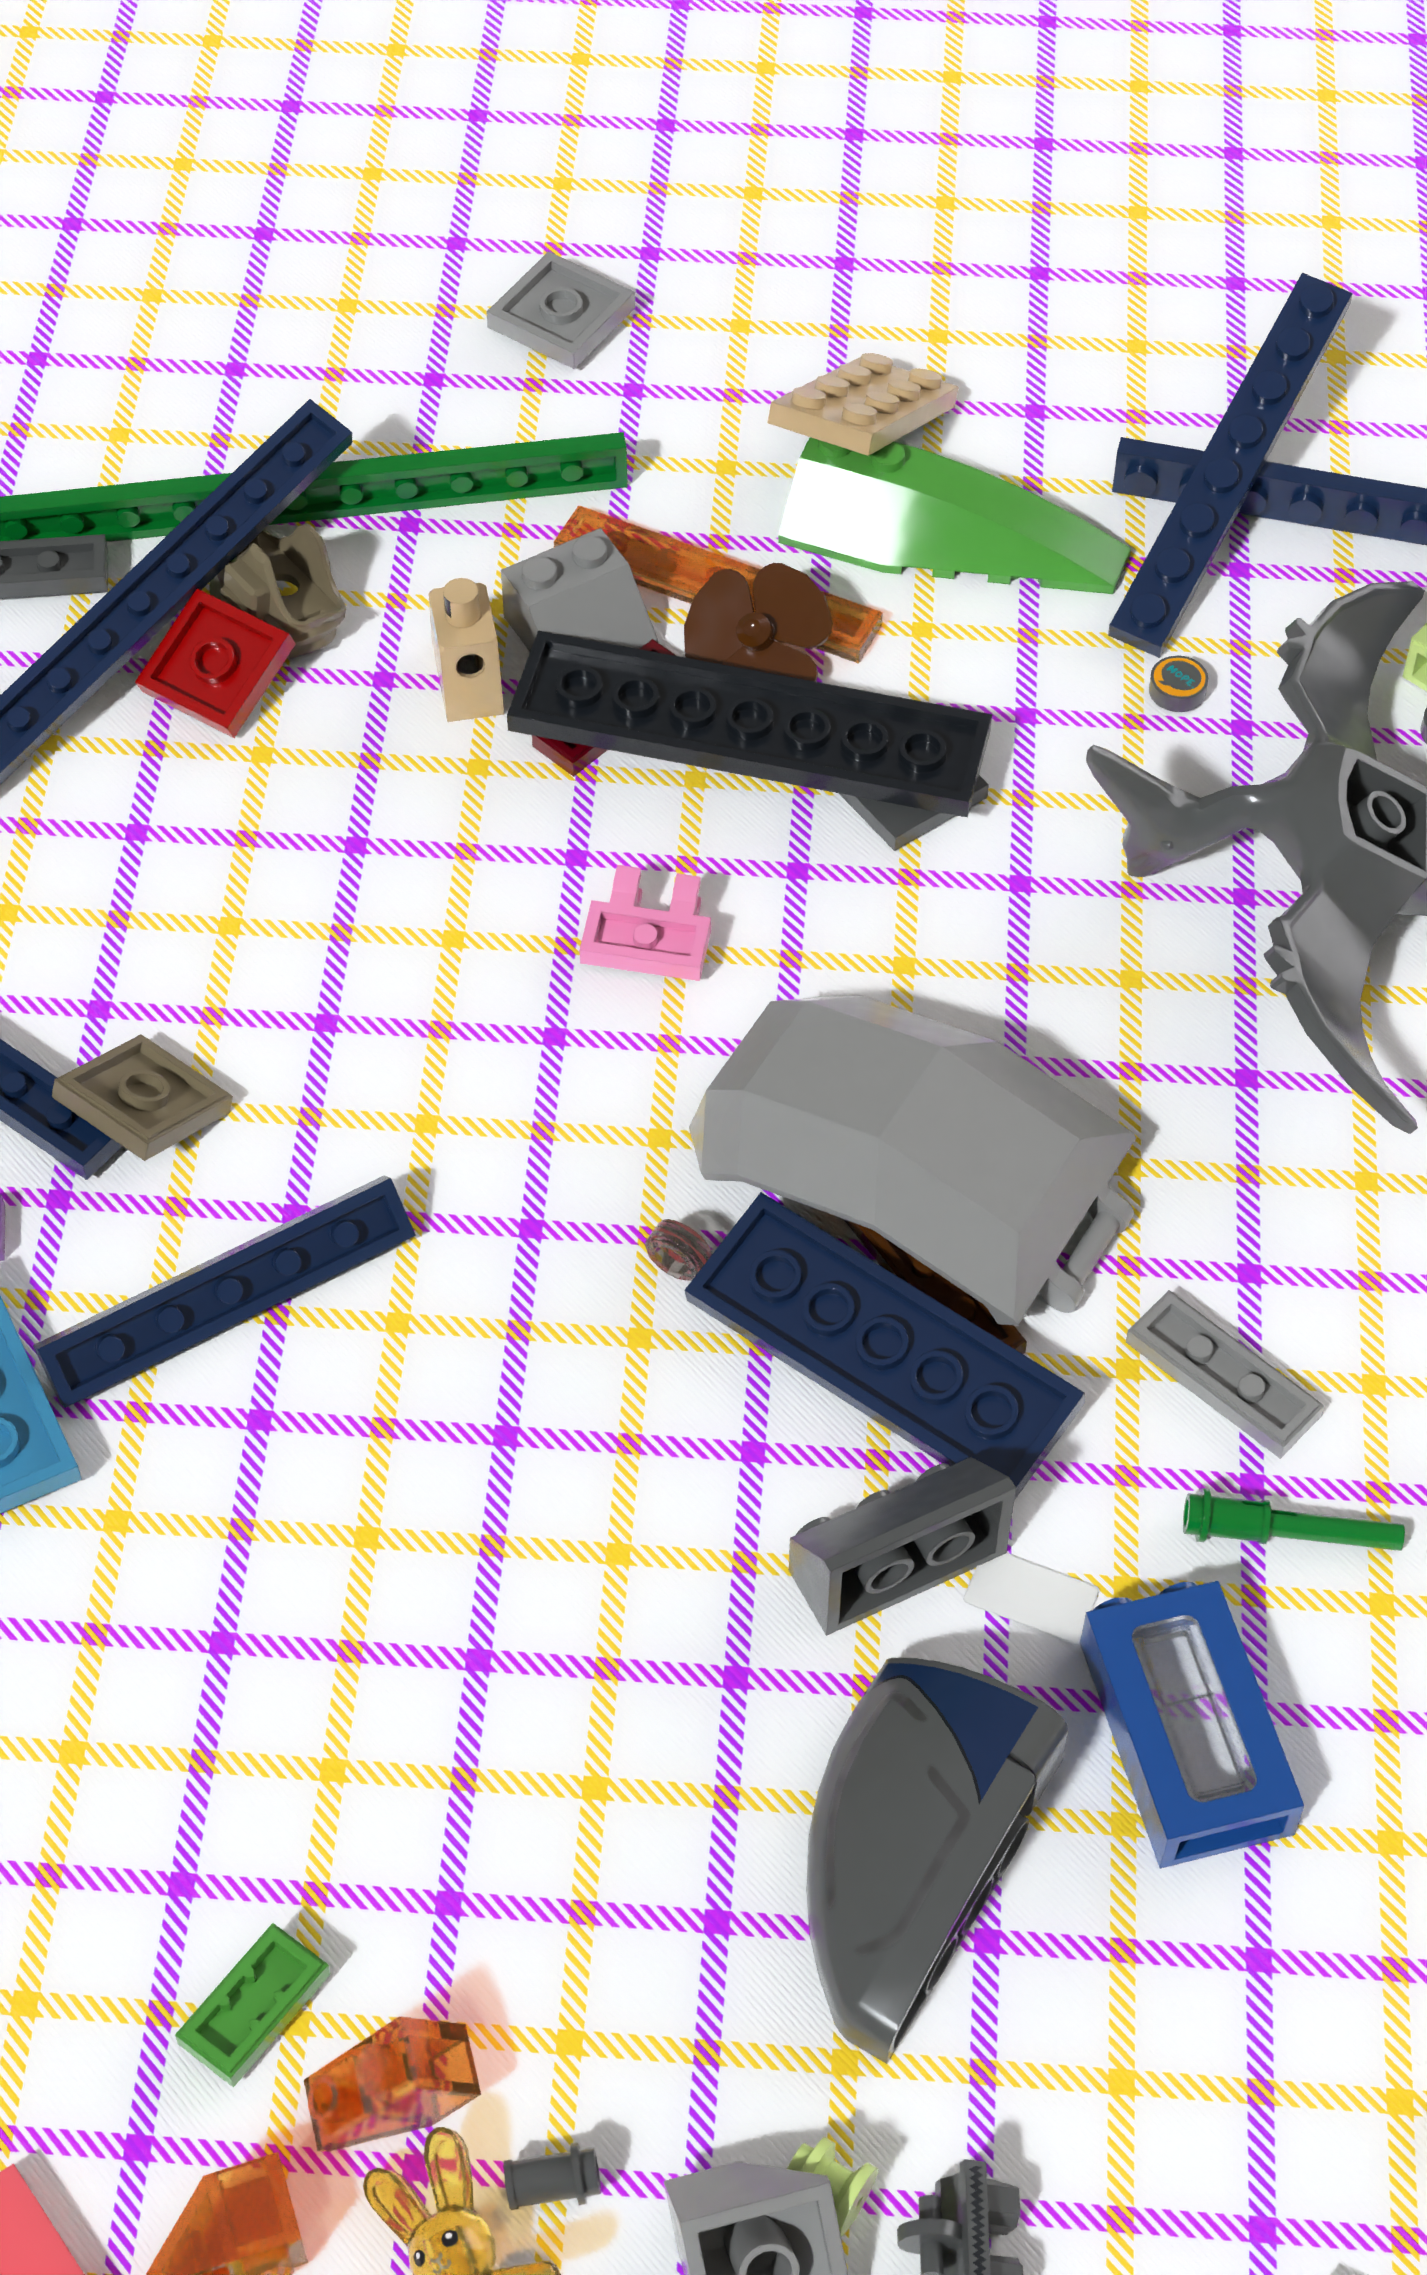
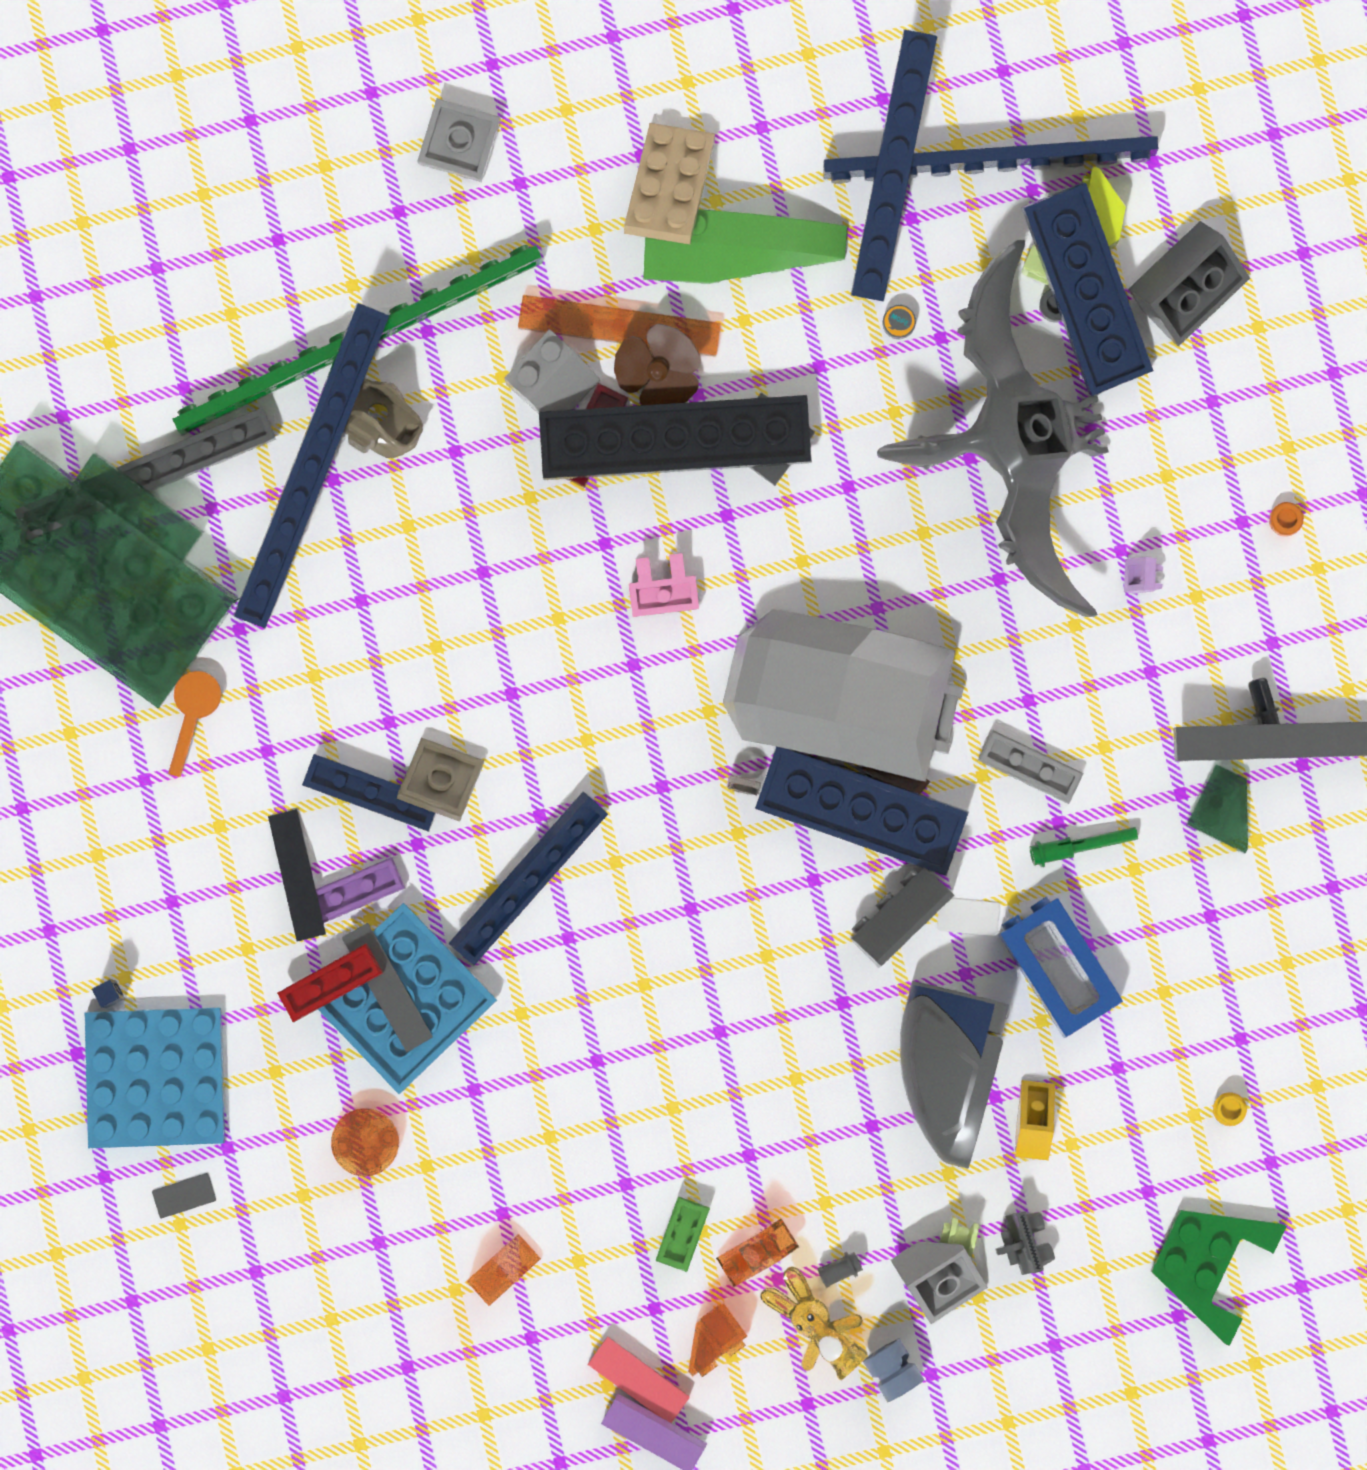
camera: 15 degrees left, 30 degrees up
red plate [135,588,296,738] -> none
tan torso [428,578,504,722] -> none
none -> yellow slope [1015,1080,1055,1161]

